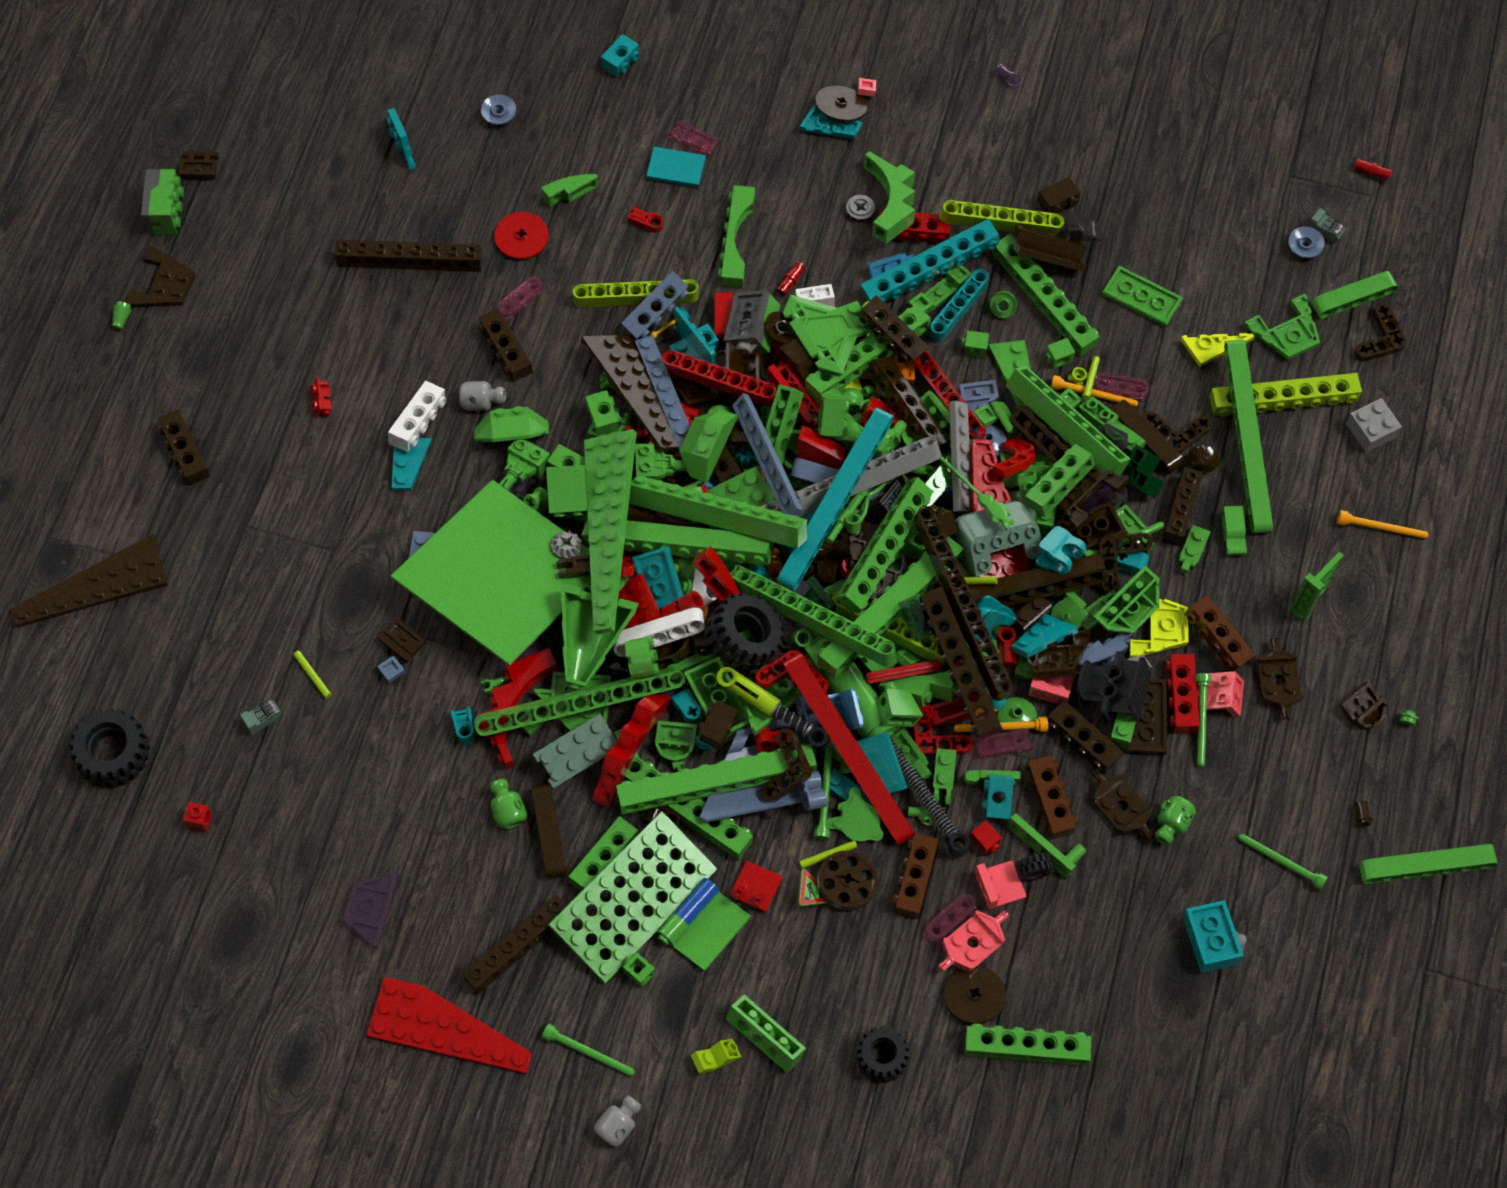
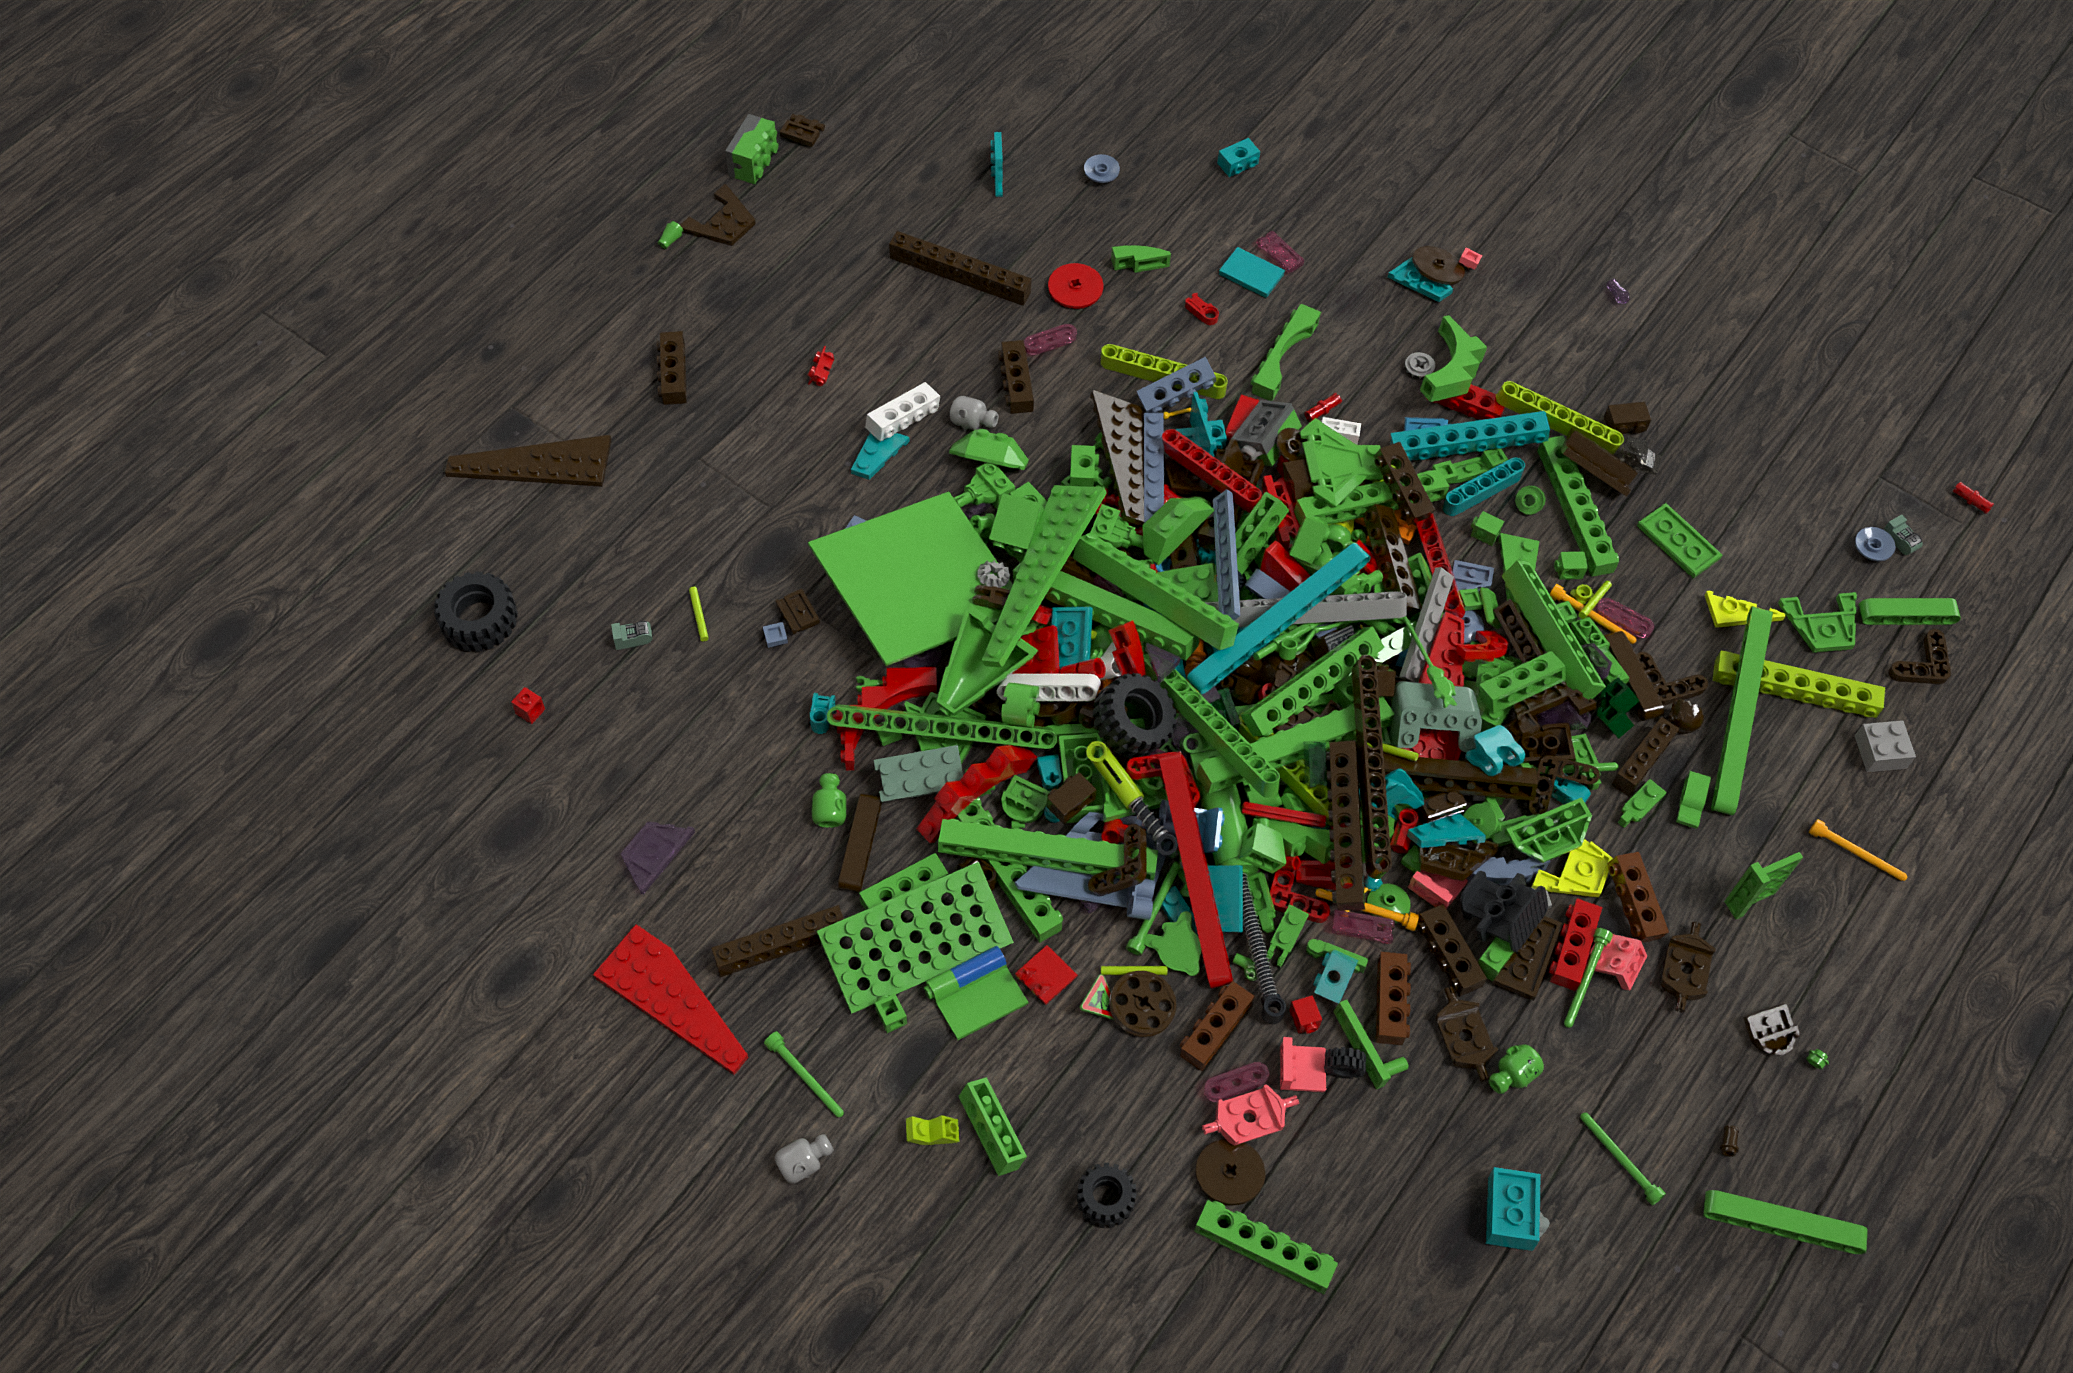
camera: 20 degrees right, 5 degrees down
none -> tile [1145,643,1181,683]

